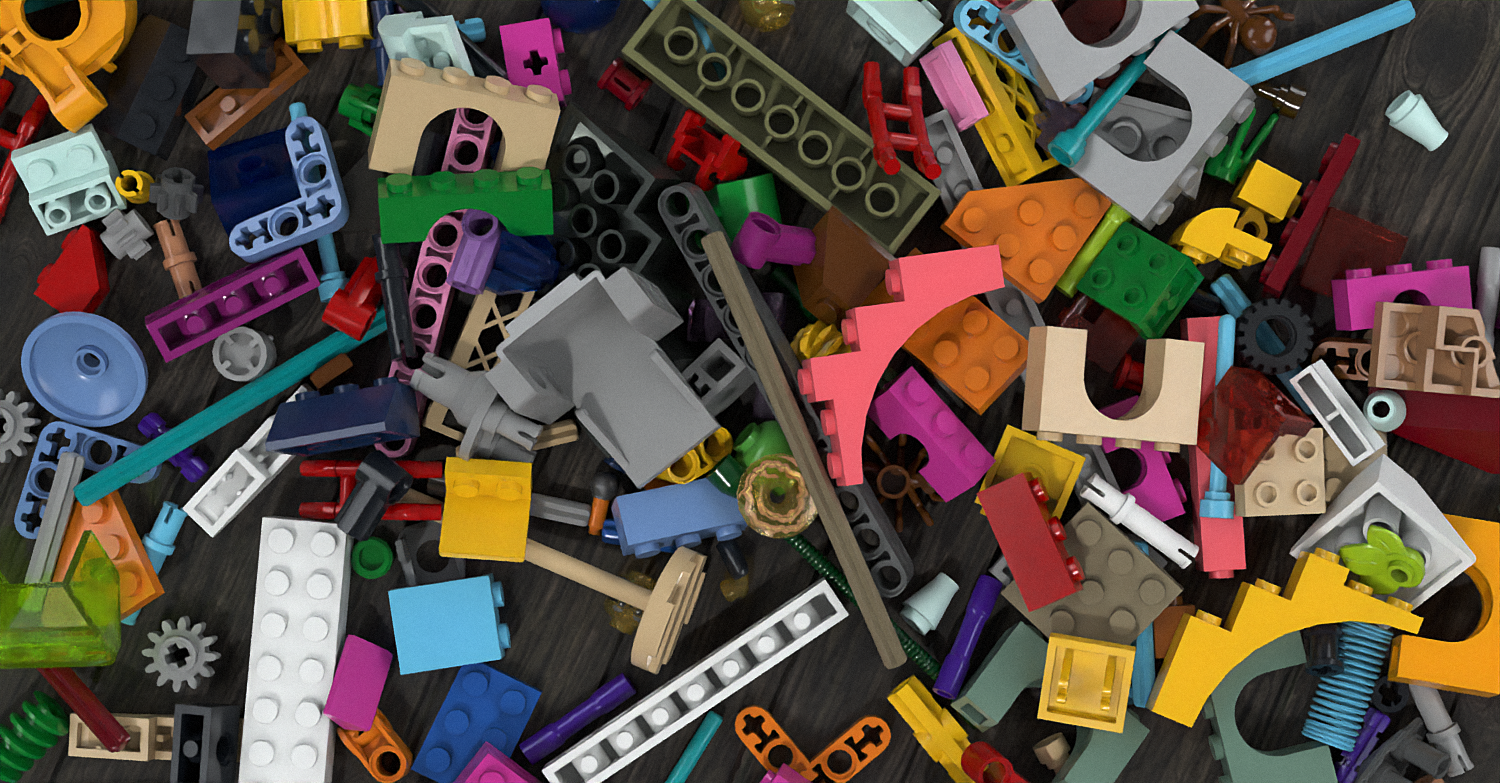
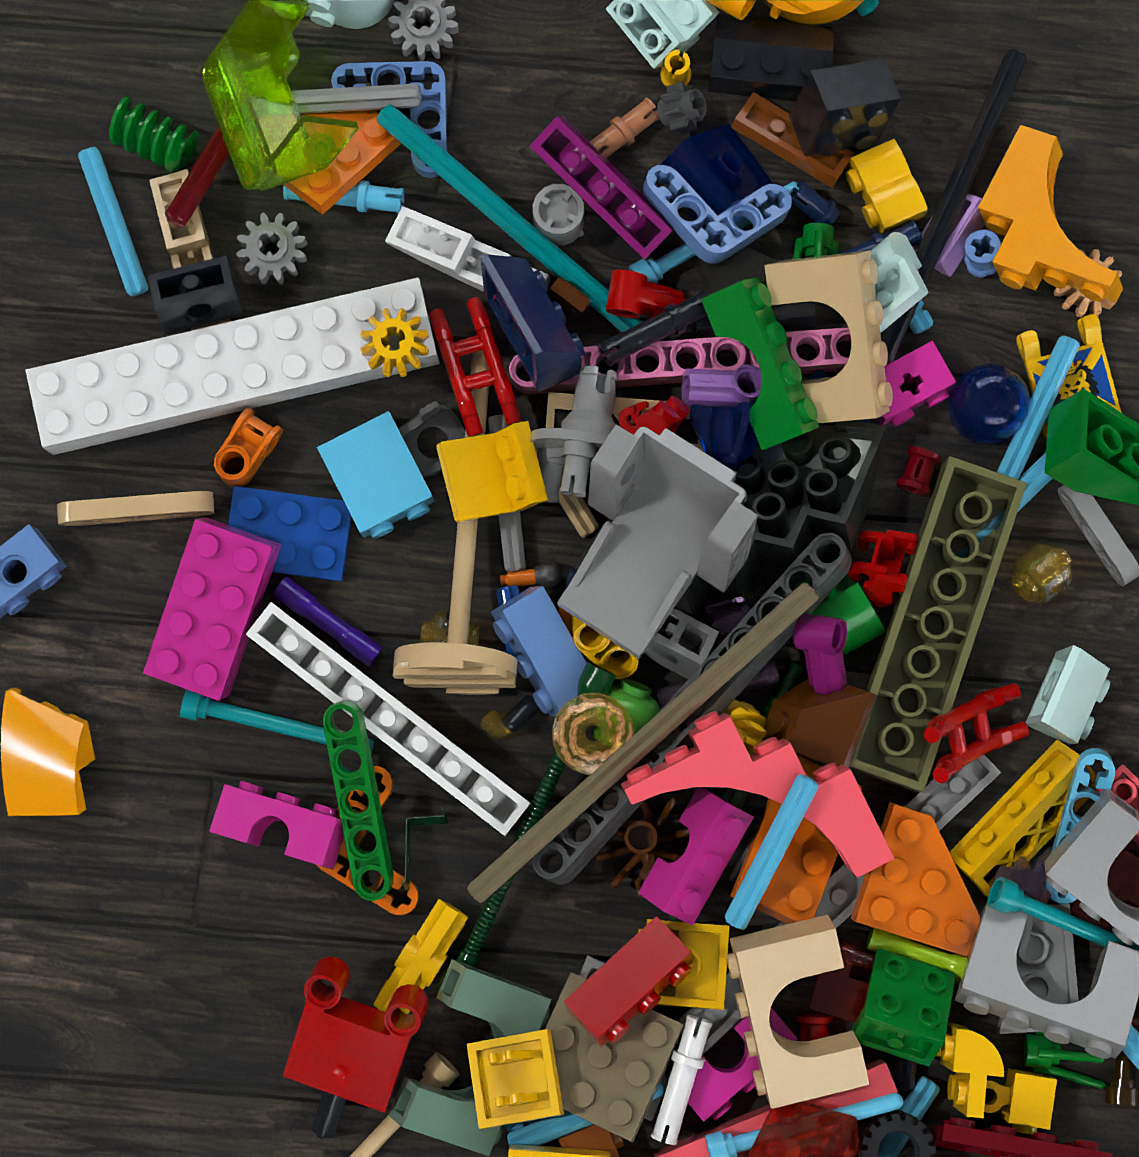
camera: 80 degrees right, 5 degrees down
medium blue dish [21,311,148,427] -> none
red slope [33,224,110,314] -> none
light grey gear [100,208,154,260] -> none
dark purple axle [138,412,209,482] -> none
dark pink slope [323,634,393,731] -> none
black piece [334,450,413,541] -> none
green tile [350,536,395,579] -> none
light aqua cone [899,572,959,635] -> none
bright pink tile [919,40,989,133] -> none
dark purple piece [932,575,1003,700] -> none
none -> green beam [323,700,394,901]
none -> yellow gear [360,308,429,377]
none -> dark green piece [402,807,448,891]
none -> red piece [618,396,690,436]
none -> medium azure axle [725,774,818,930]
none -> dark blue pin [790,181,839,225]

